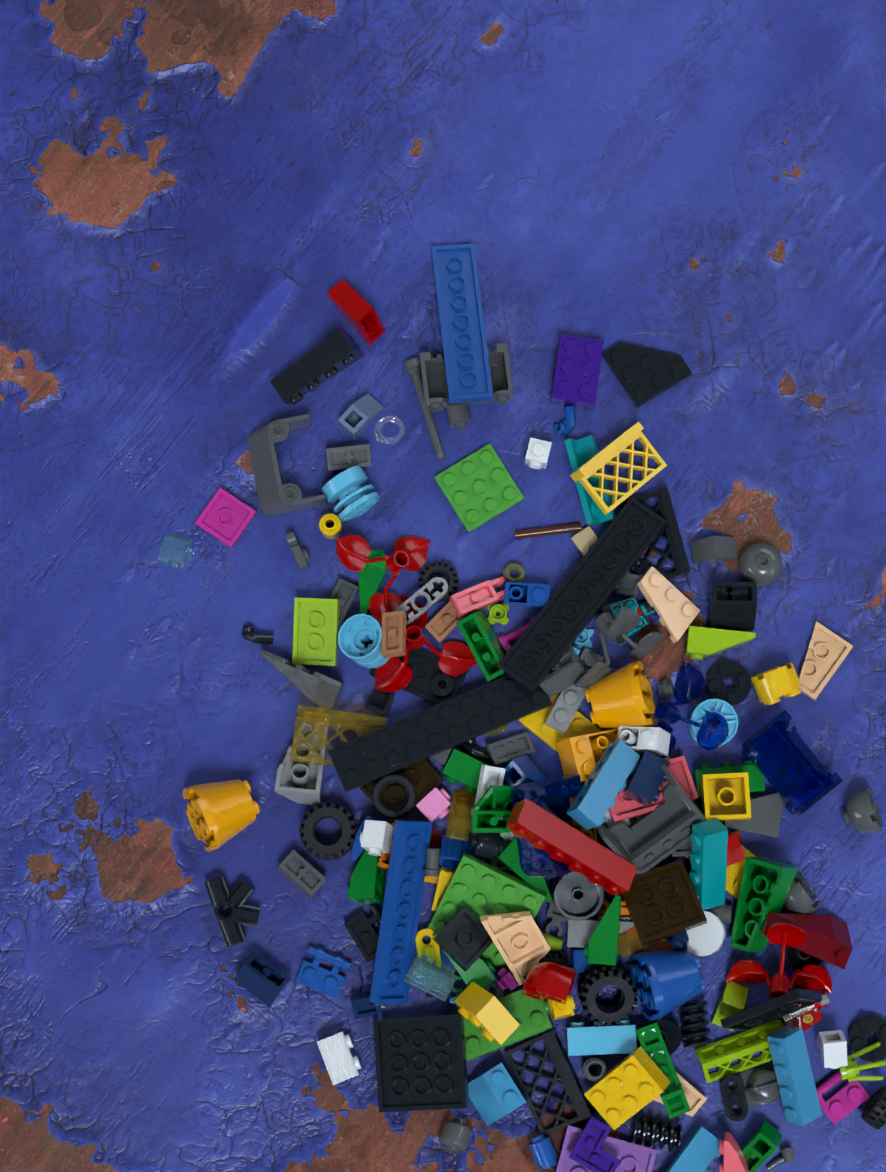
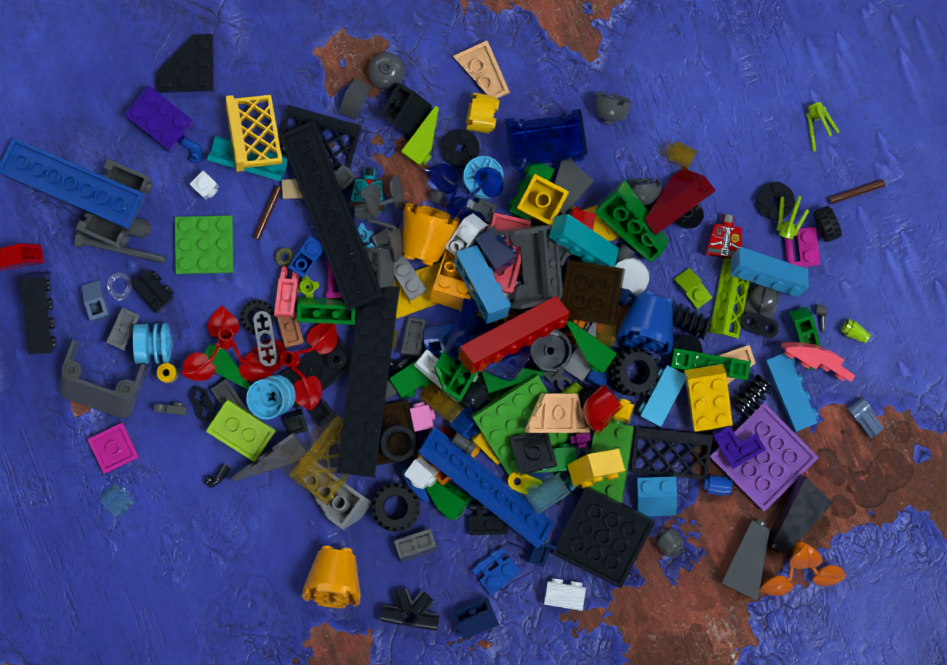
camera: 60 degrees left, 5 degrees up
nougat plate [381,610,406,658] -> none
dark grey brick [582,1057,606,1081] -> none
light nougat wing [637,566,700,644] -> none
black tile [720,989,822,1031] -> none
red plant [726,923,832,999] -> none
white slope [815,1030,848,1069] -> none
none -> black brick [131,269,175,314]
none -> black beam [191,387,216,423]
none -> pearl dark grey slope [284,409,308,435]
none -> dark grey plate [462,198,497,224]
none -> clear yellow brick [666,141,697,170]

